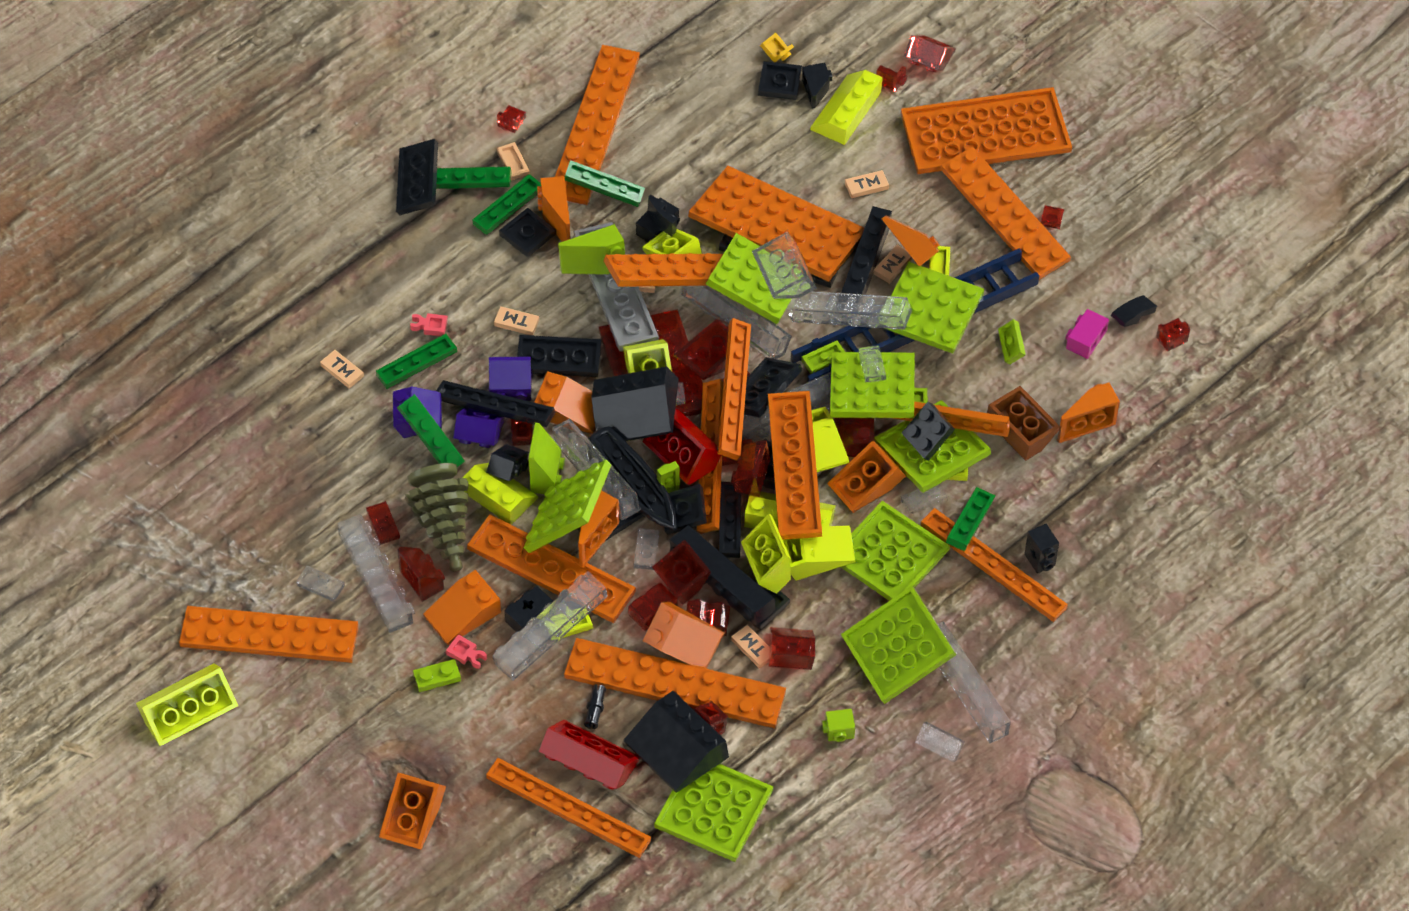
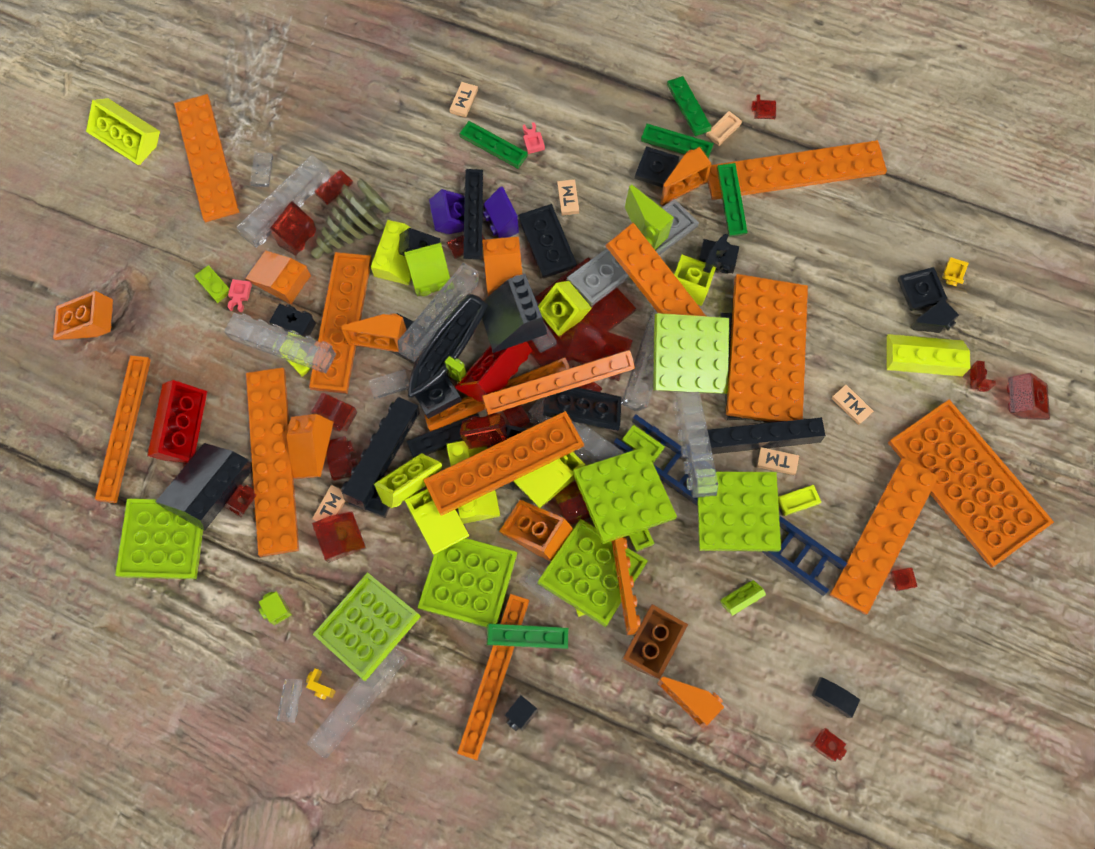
camera: 70 degrees right, 15 degrees up
dark purple slope [393,386,442,438] -> none
black plate [396,139,438,216] -> none
green plate [397,394,465,467] -> none
lime plate [524,459,611,553] -> none
black pin [584,684,606,729] -> none
clear red slope [652,540,711,605] -> none
clear slope [752,231,817,299] -> none
clear plate [858,346,886,382] -> none
orange slope [882,215,940,267] -> none
black plate [902,402,955,461] -> none
dark pink brick [1065,309,1109,359] -> none
none -> yellow bracket [306,668,336,700]

